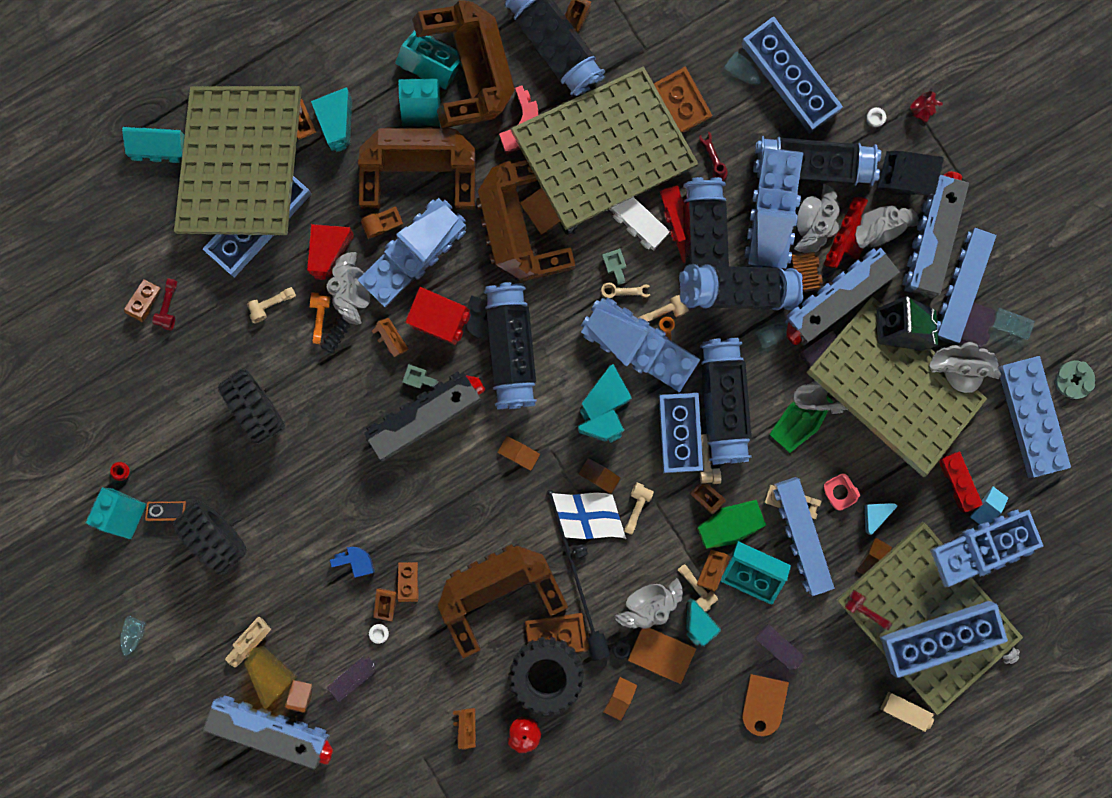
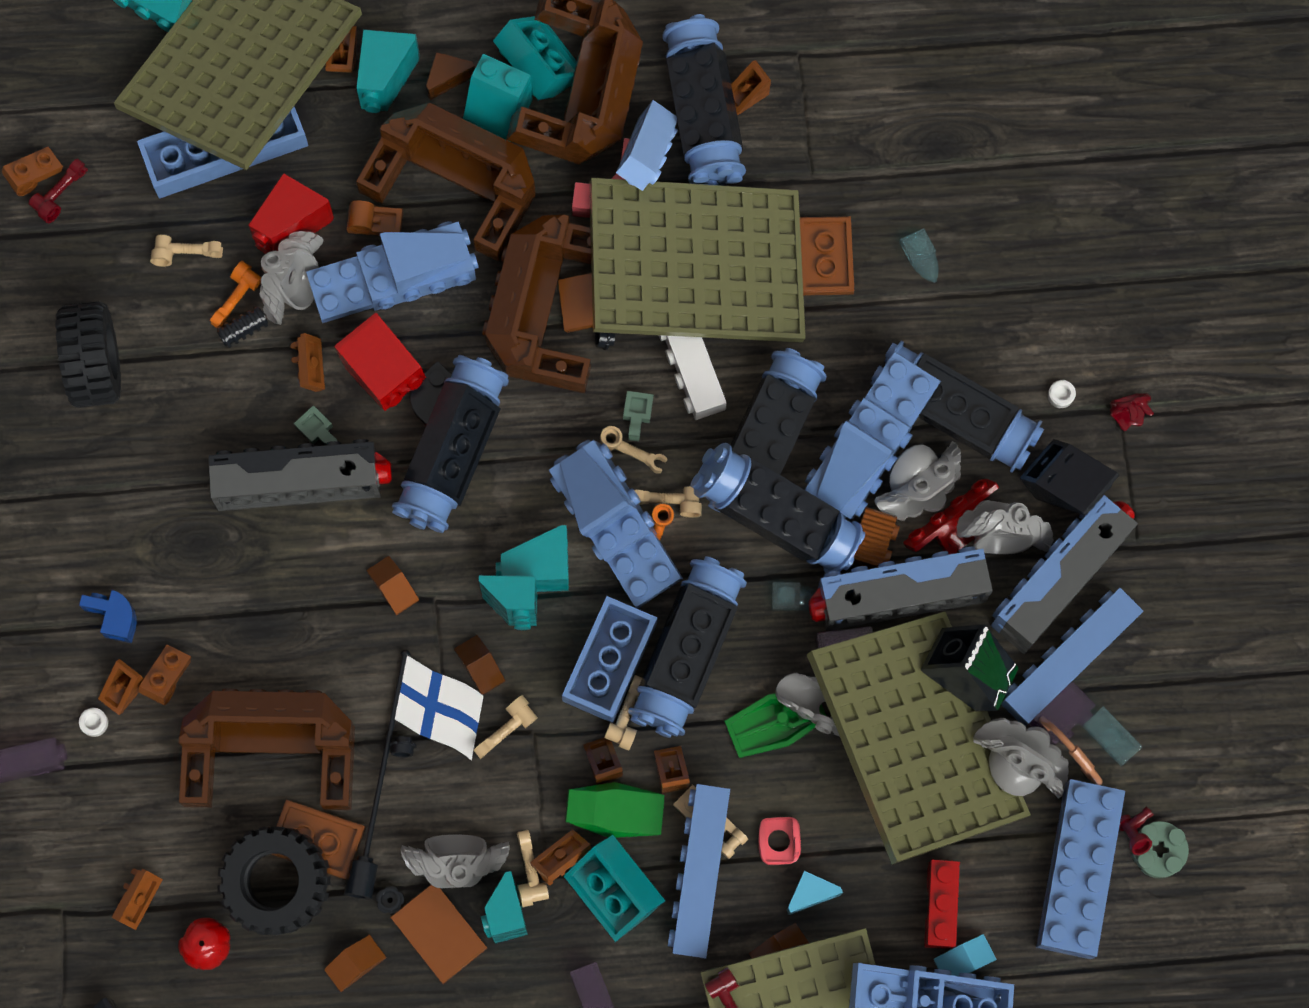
camera: 25 degrees right, 10 degrees down
red bracket [660,186,686,263] -> none
dark red brick [699,132,728,181] -> none
medium blue brick [741,16,843,134] -> none
none -> reddish brown slope [426,52,475,100]
none -> light blue brick [616,100,678,191]
none -> dark orange slope [654,746,690,793]
none -> nougat piece [1039,716,1103,786]
none -> dark red piece [1119,806,1154,855]

